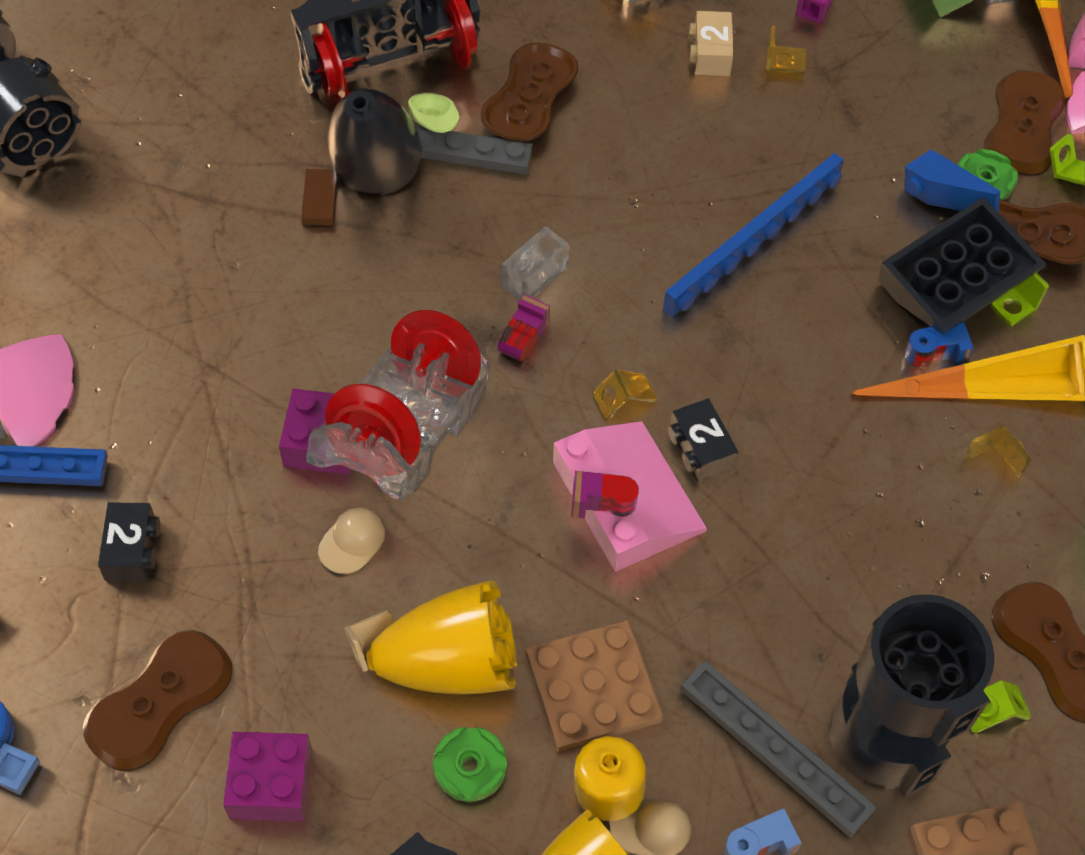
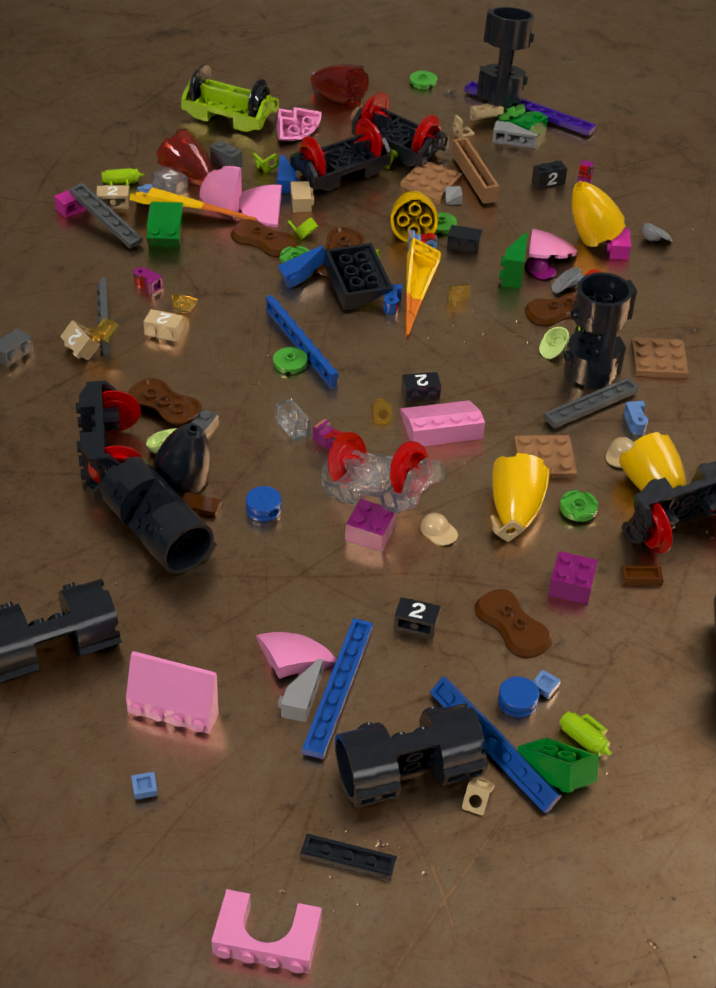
camera: 75 degrees left, 15 degrees down
leg [571,471,639,518] -> none
yellow head [574,736,646,822] -> none
none -> black cylinder [100,457,217,574]
none -> blue head [246,486,282,522]
none -> bright green plate [273,347,308,374]

